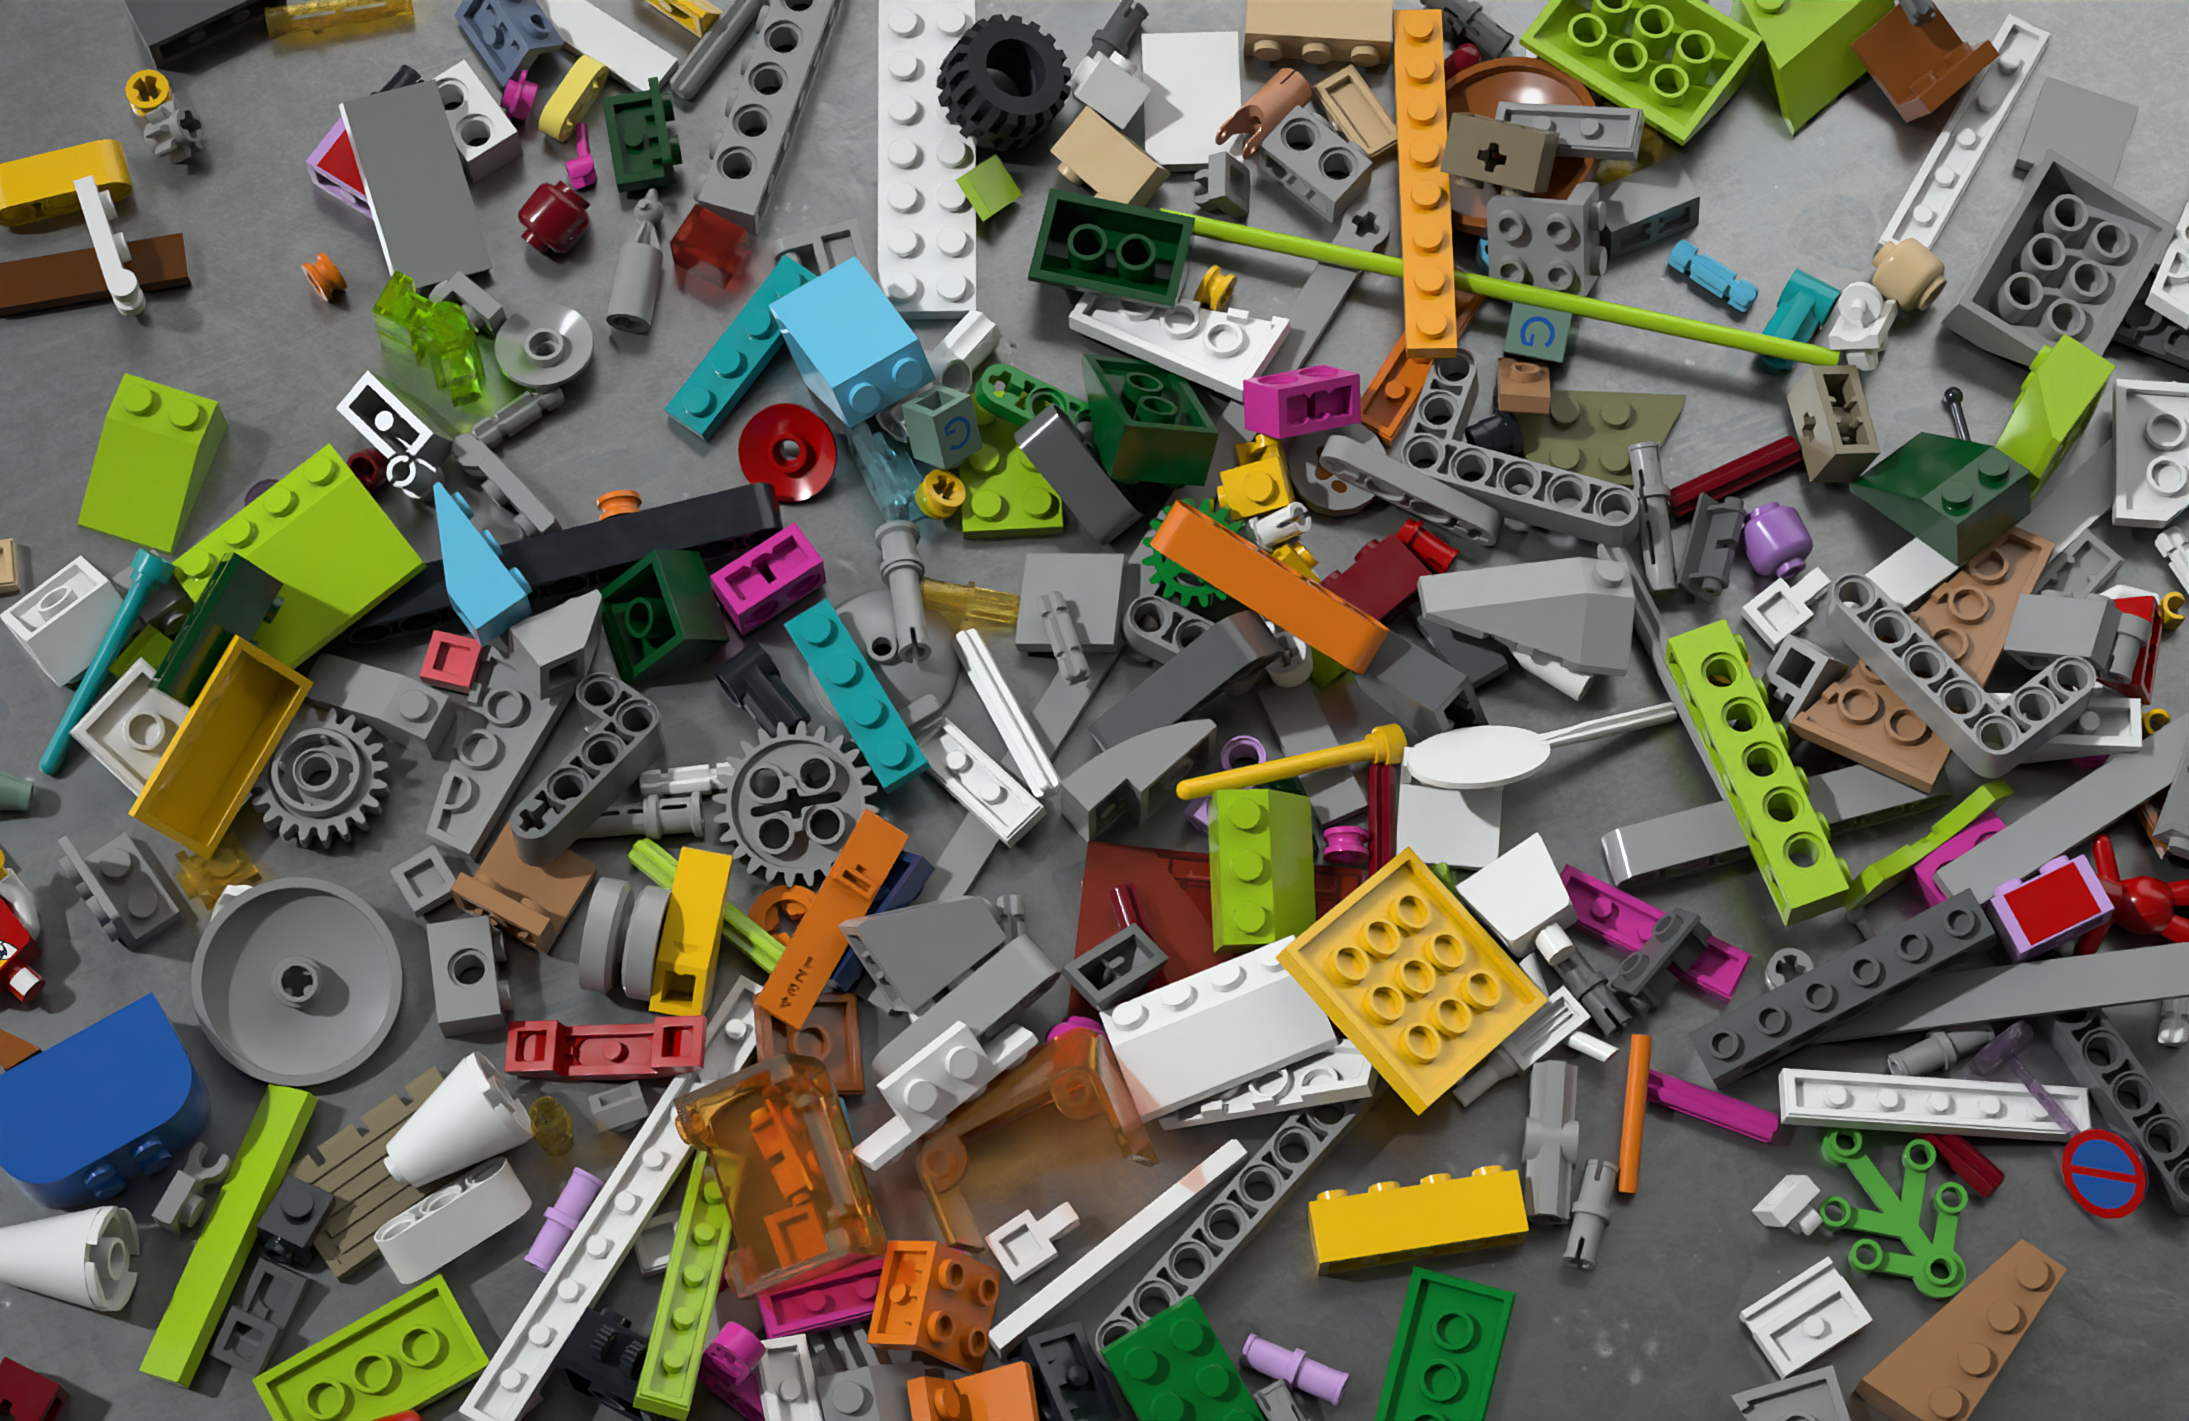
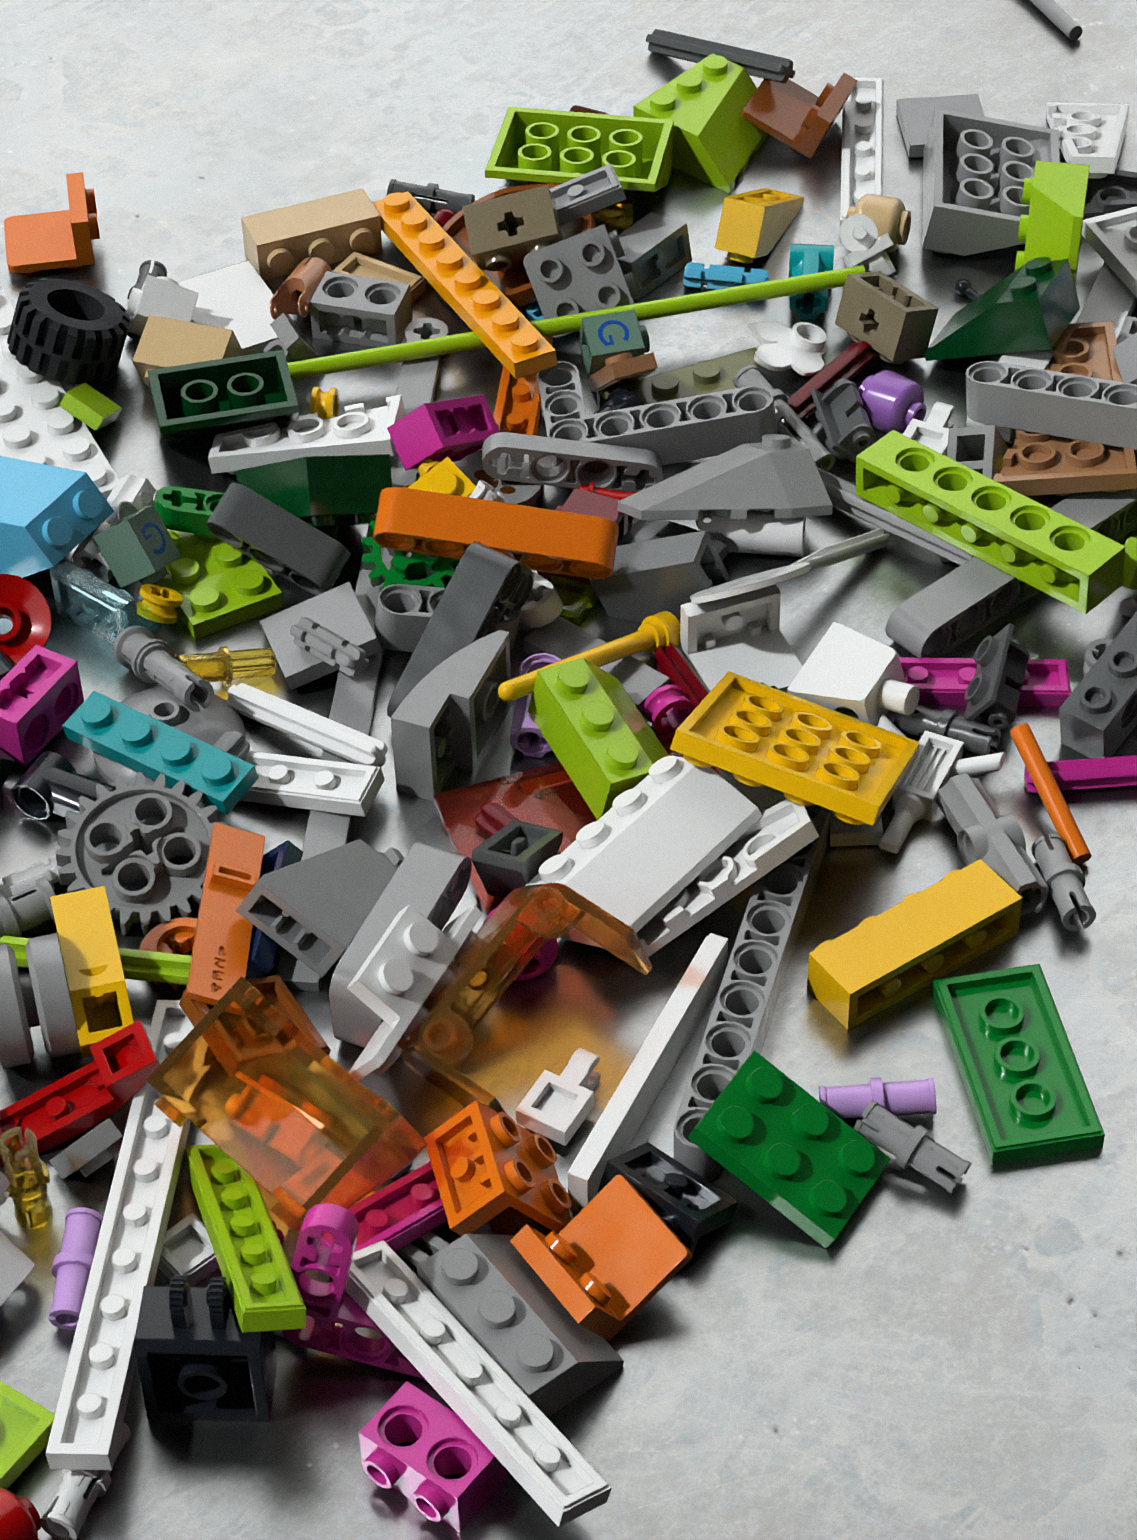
camera: 25 degrees left, 25 degrees down
none -> yellow slope [715,188,805,263]
none -> white plate [746,321,828,376]

